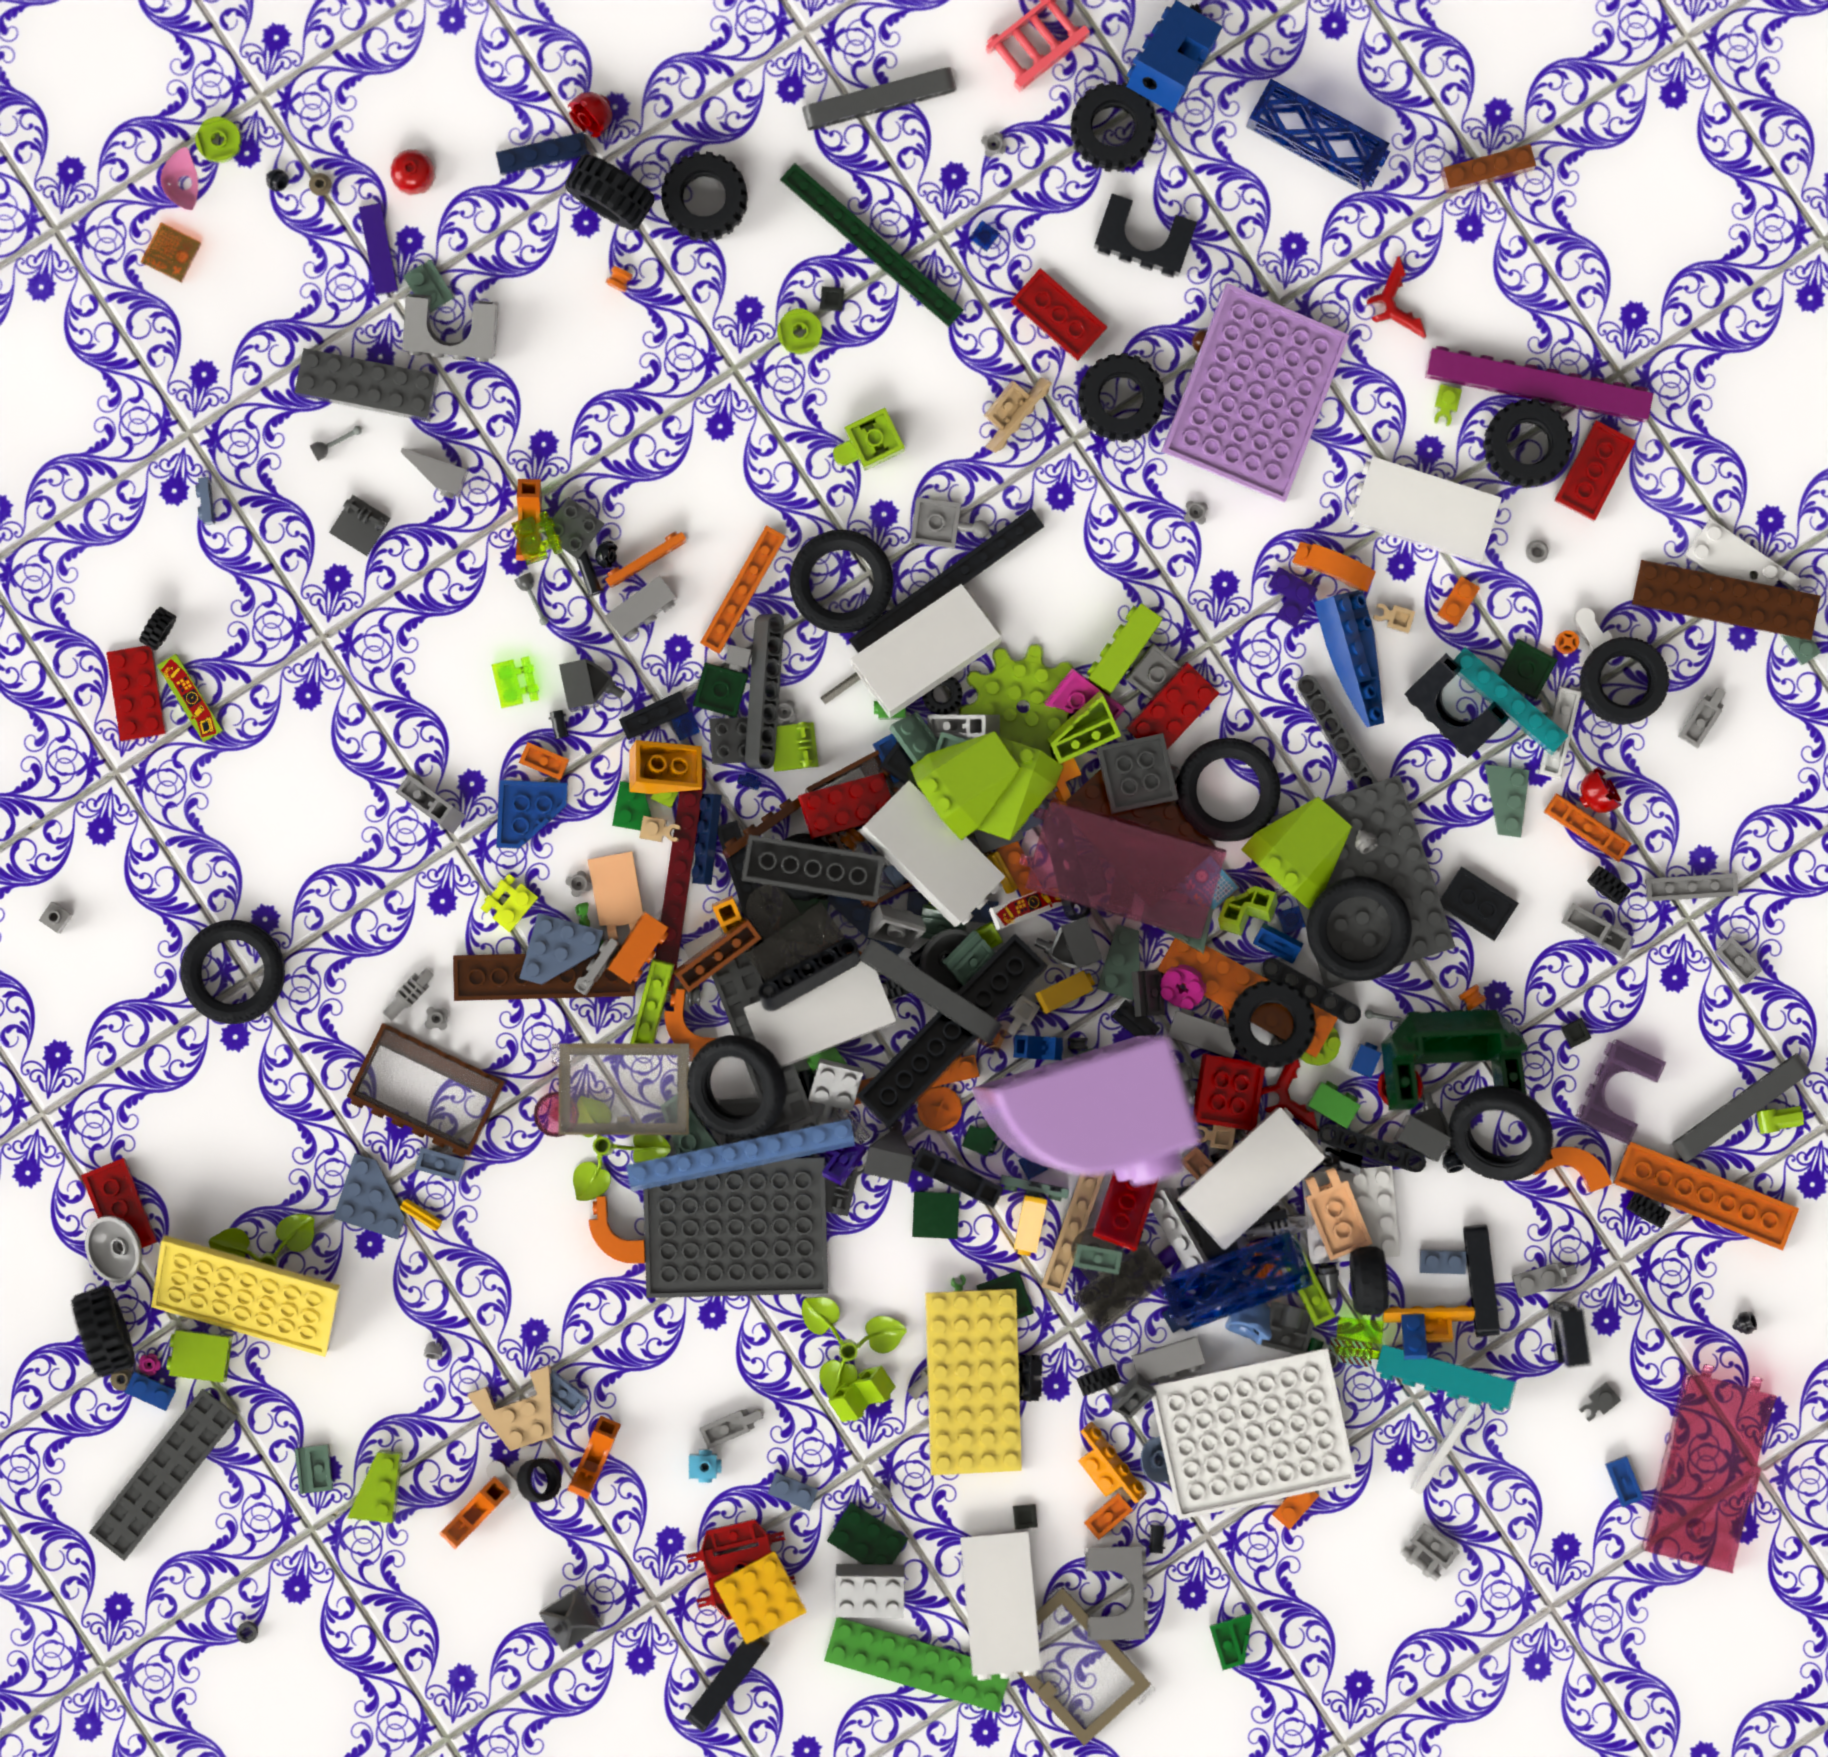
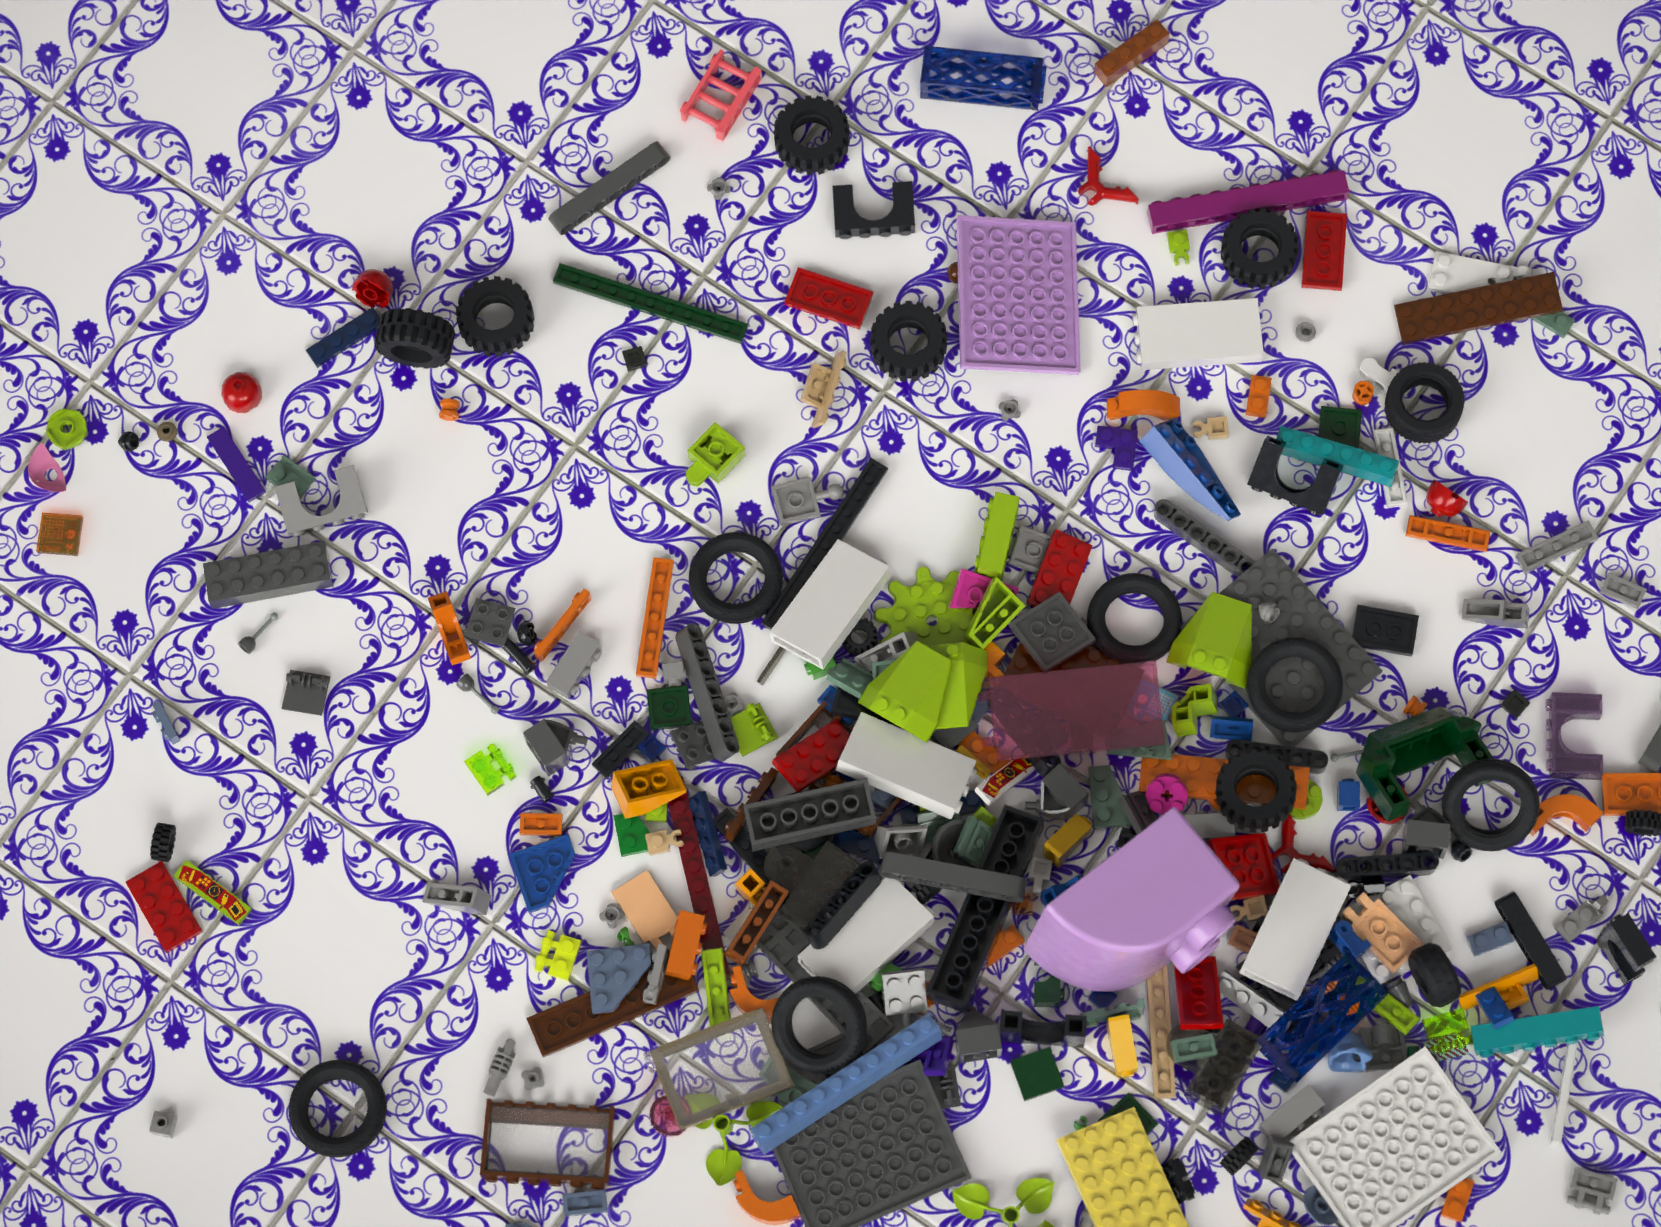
camera: 20 degrees left, 15 degrees down
light grey slope [401,448,468,499] -> none
clear neon green plate [511,511,562,565] -> none
clear blue plate [737,772,762,792] -> none
lime plate [777,309,822,355] -> none
orange tile [917,1086,962,1131] -> none
clear blue plate [969,220,1000,252] -> none
blue piece [1126,0,1223,113] -> none
bright green brick [1306,1080,1361,1129] -> none
sand green wing [1484,764,1530,838] -> none
black tyre [1587,866,1631,905] -> none
light grey hinge [1678,687,1726,748] -> none
none -> blue leg [1330,920,1372,964]

